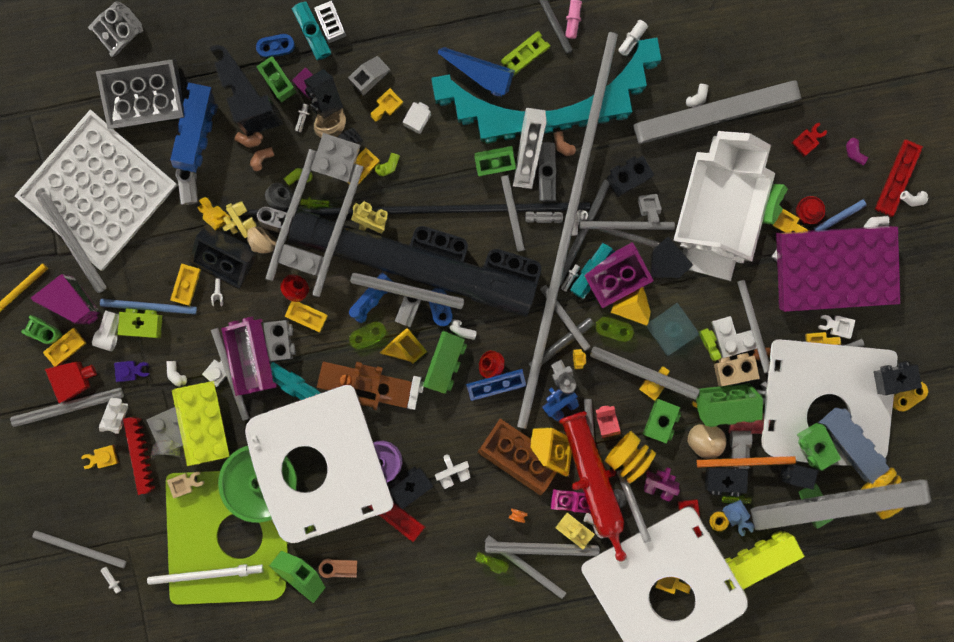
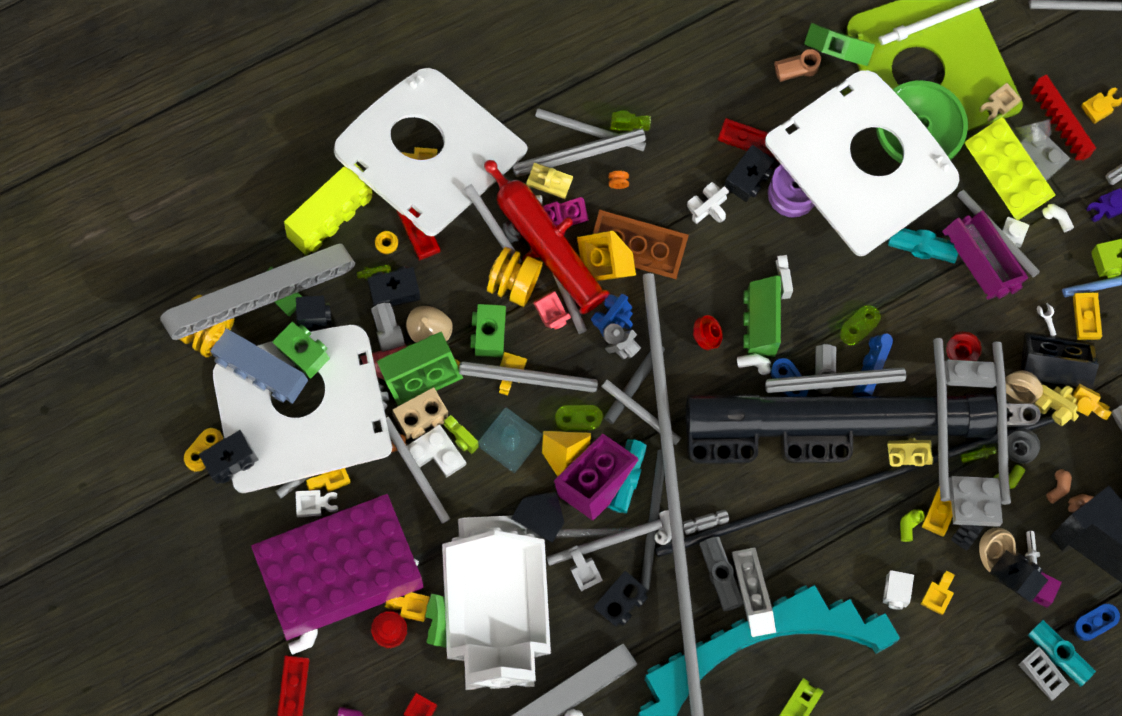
camera: 155 degrees right, 15 degrees down
white hips [99,398,128,434] -> none
bright green brick [256,56,296,103] -> none
light grey brick [263,320,296,361] -> none
yellow plate [285,301,328,332] -> none
dark orange piece [317,361,412,410] -> none
light grey slope [348,56,391,96] -> none
yellow slope [380,328,427,364] -> none
blue slope [438,47,515,96] -> none
blue slope [466,369,526,401] -> none
bright green brick [475,146,516,176] -> none
light grey piece [501,175,525,251] -> none
nougat arm [553,131,576,156] -> none
white piece [561,264,580,291] -> none
yellow plate [573,349,586,369] -> none
magenta hips [644,467,680,502] -> none
orange piece [697,456,796,468] -> none
medium blue plate [722,500,754,536] -> none
medium blue bar [813,199,867,231] -> none
white arm [900,191,928,207] -> none

